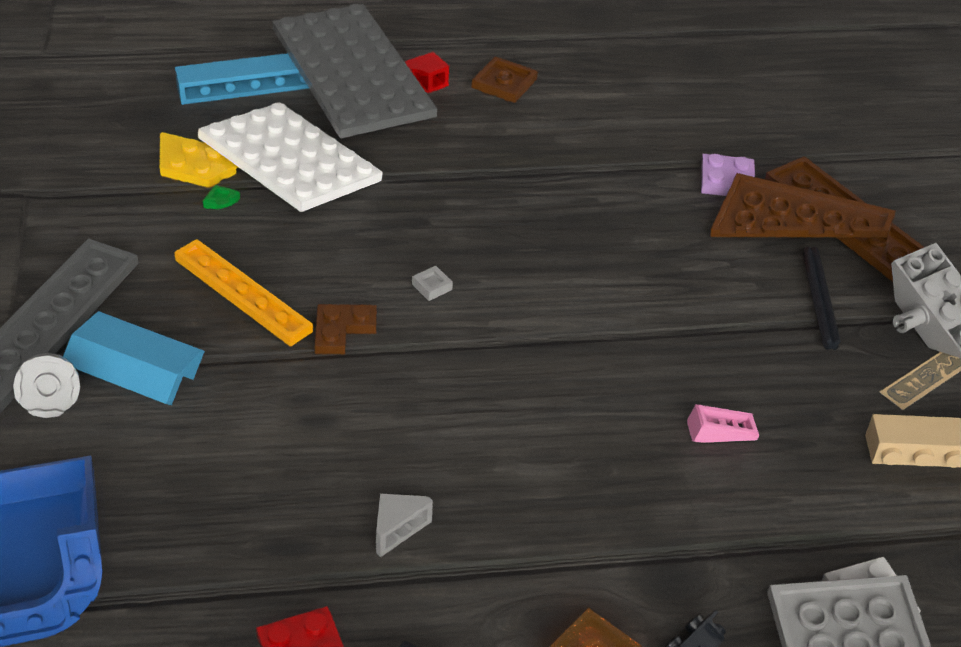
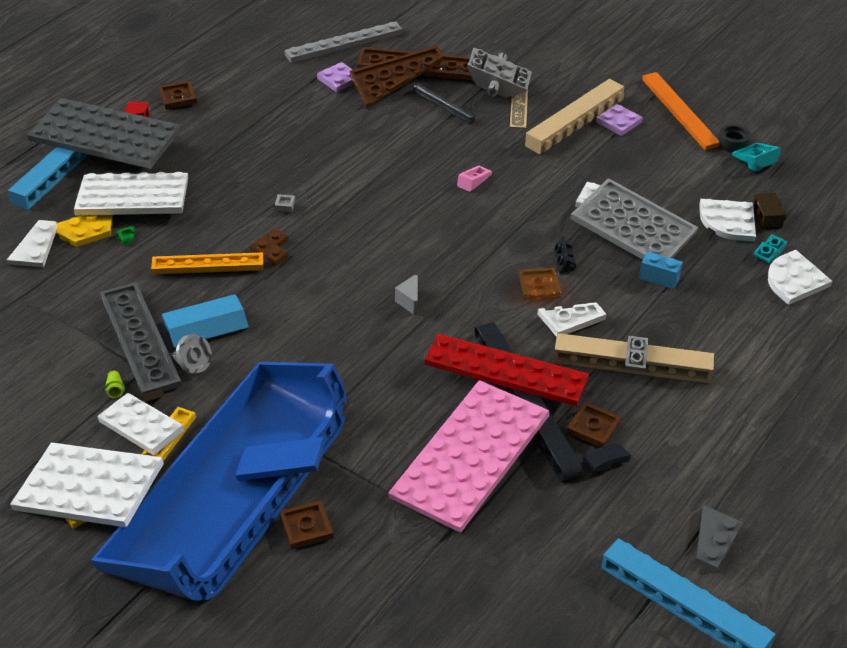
camera: 45 degrees left, 0 degrees up
none -> white wing [7,220,58,267]
none -> light grey plate [285,22,403,63]

